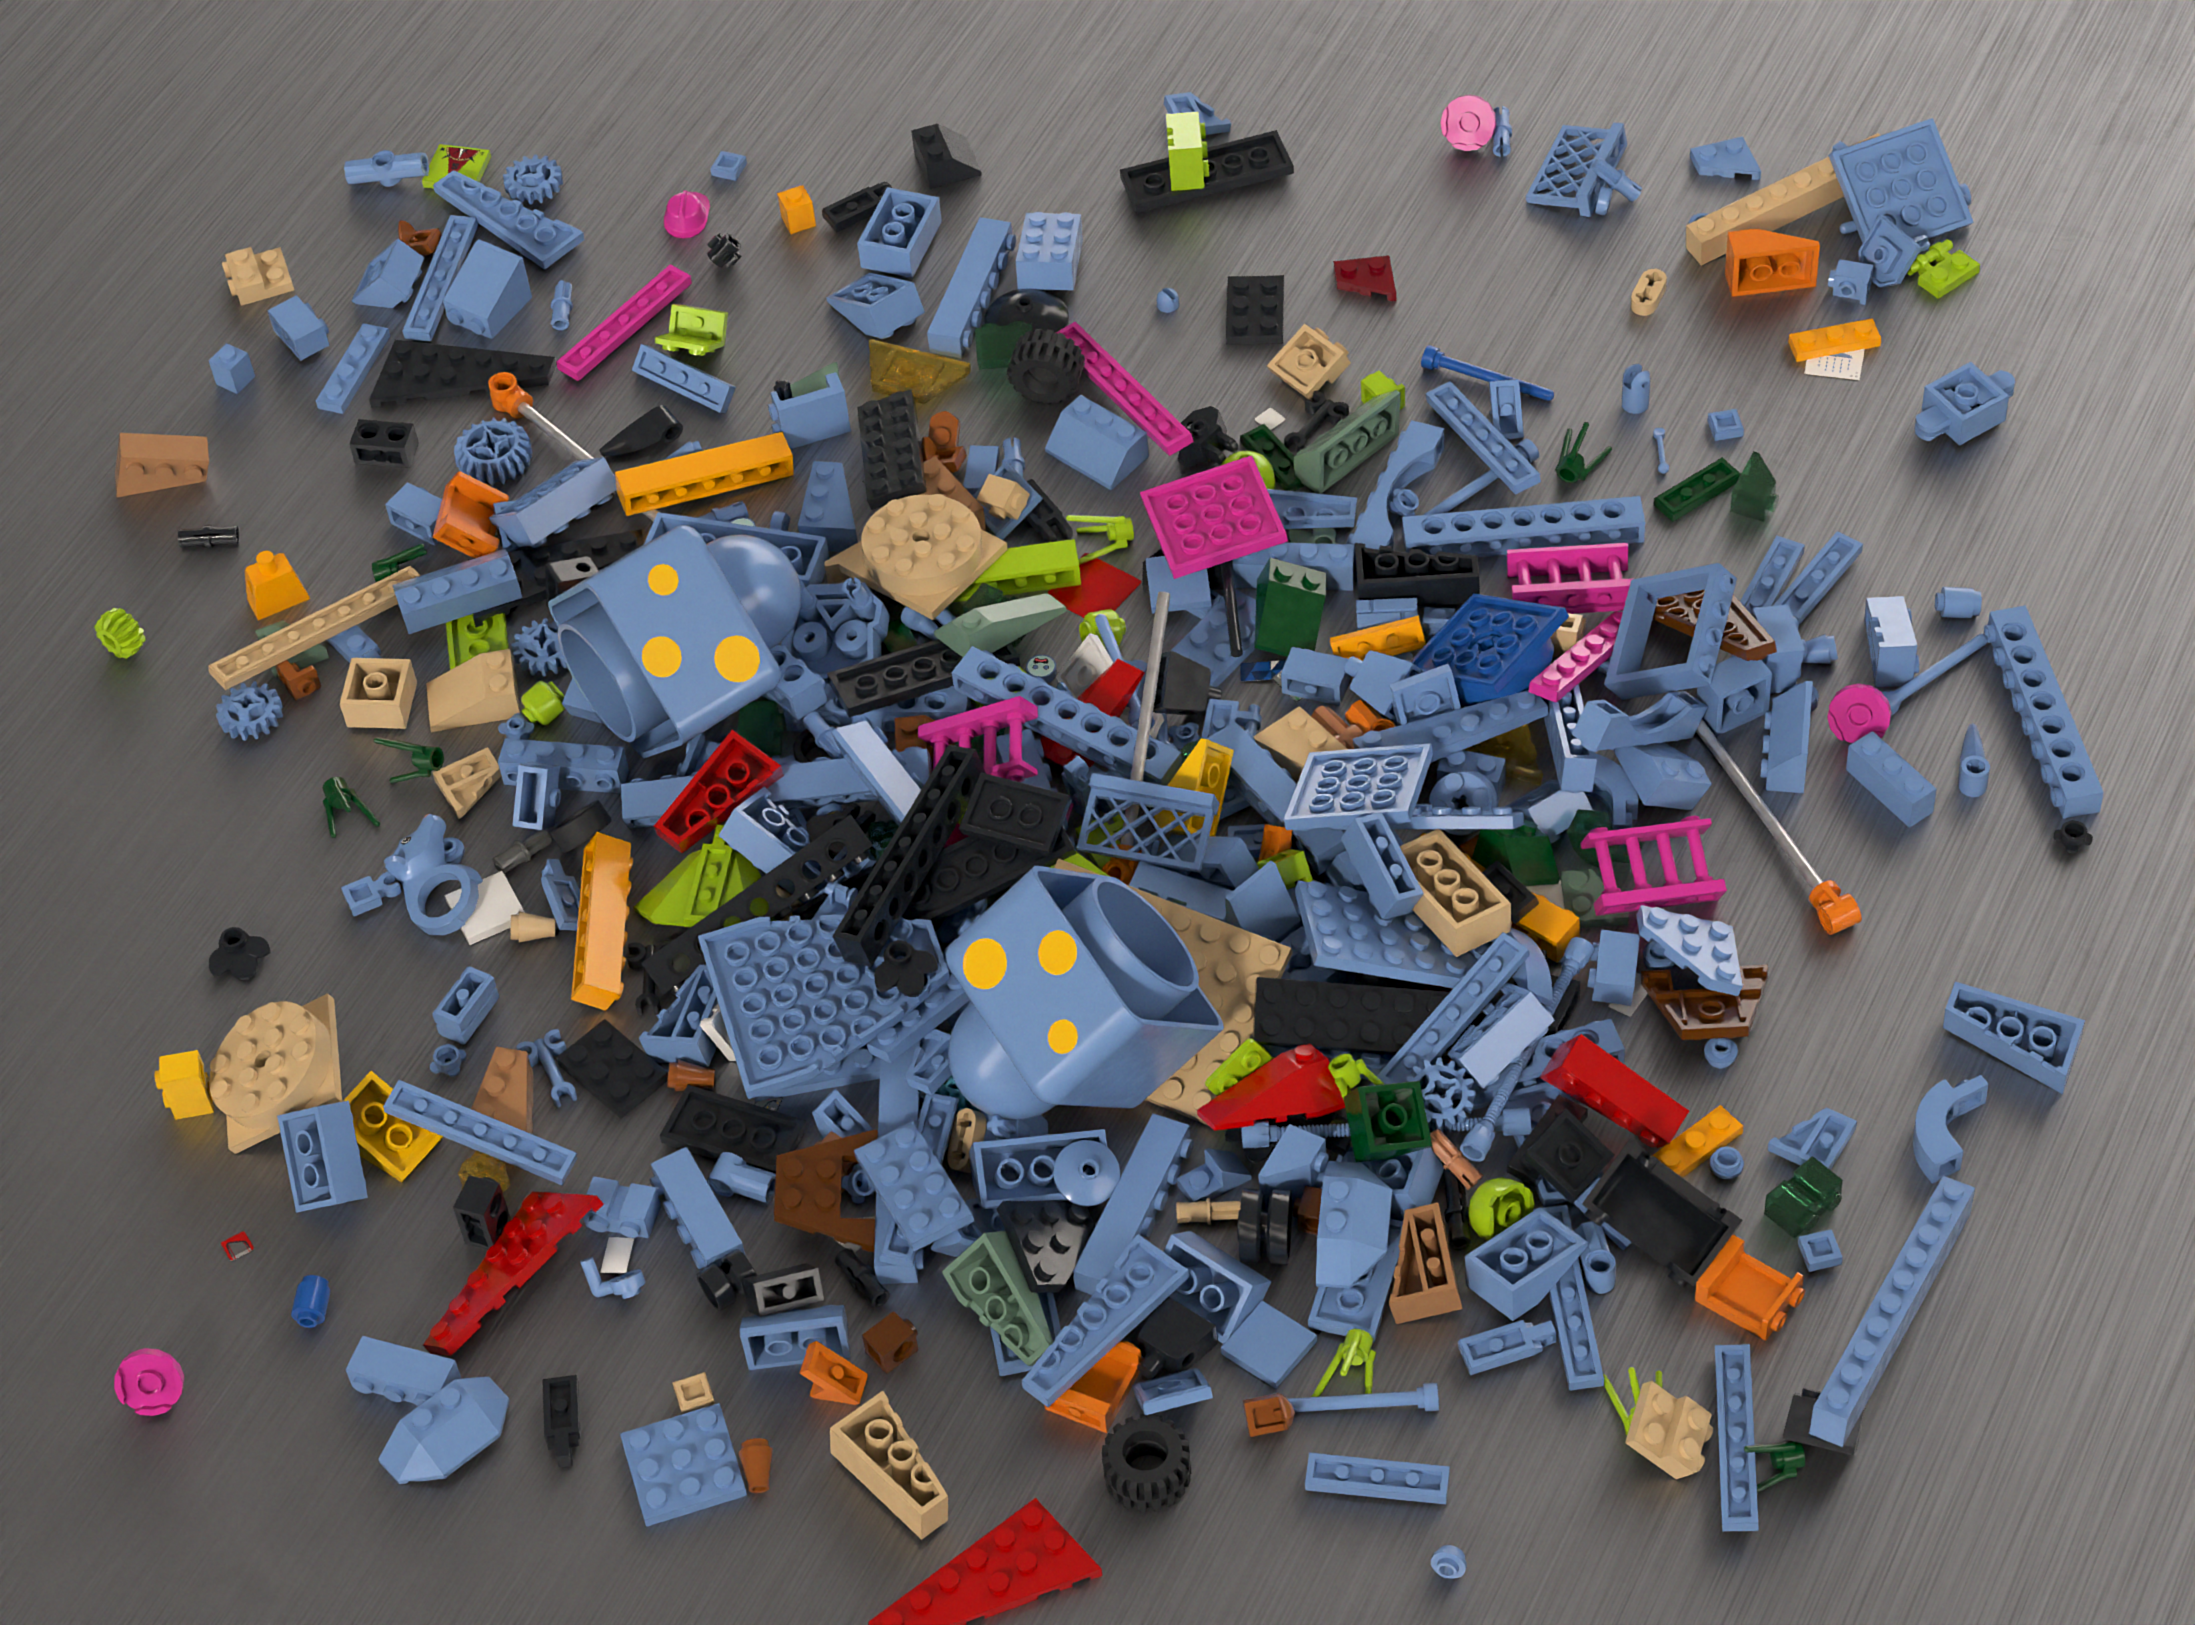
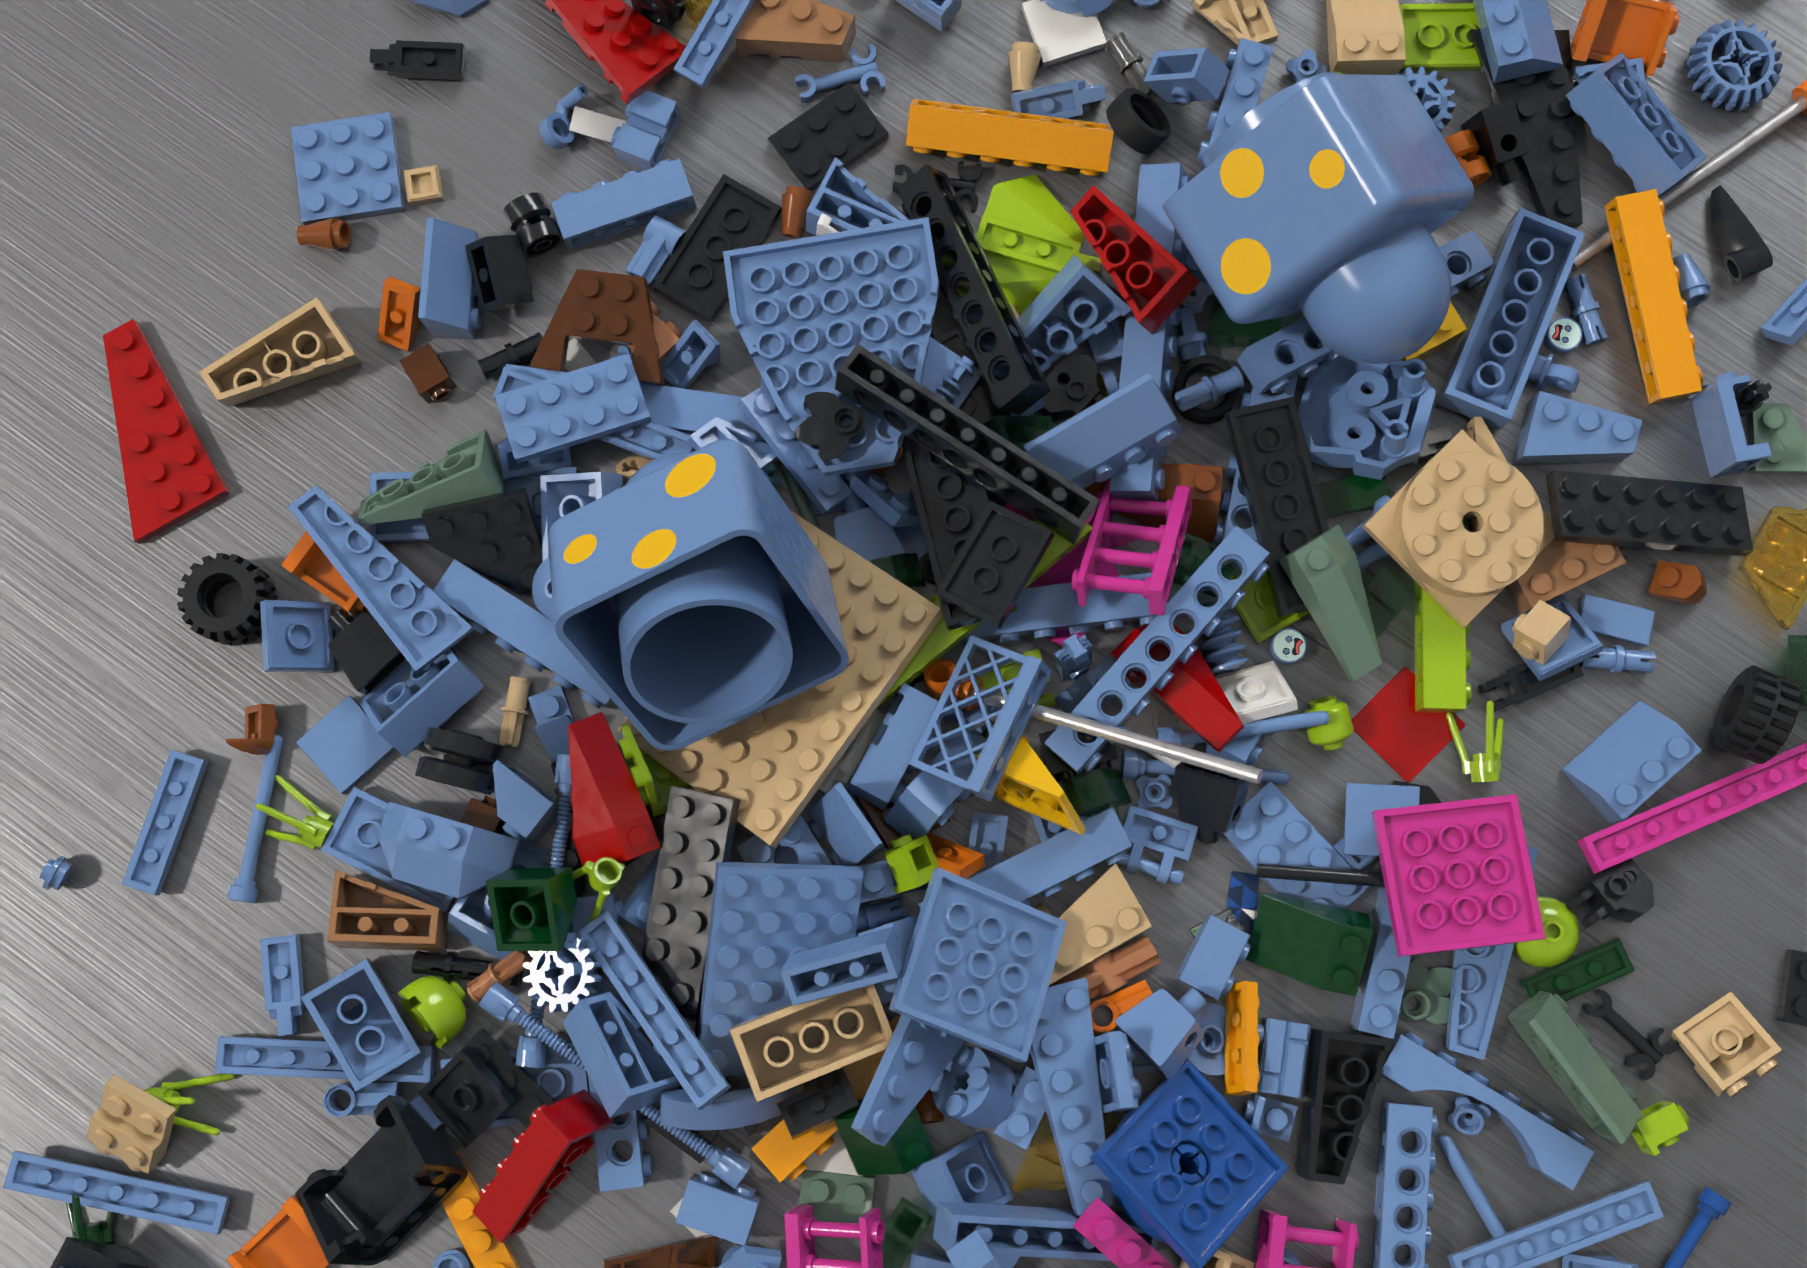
camera: 100 degrees right, 30 degrees up
dark orange plate [921,436,967,473] -> none
white sticker [1255,408,1285,430] -> none

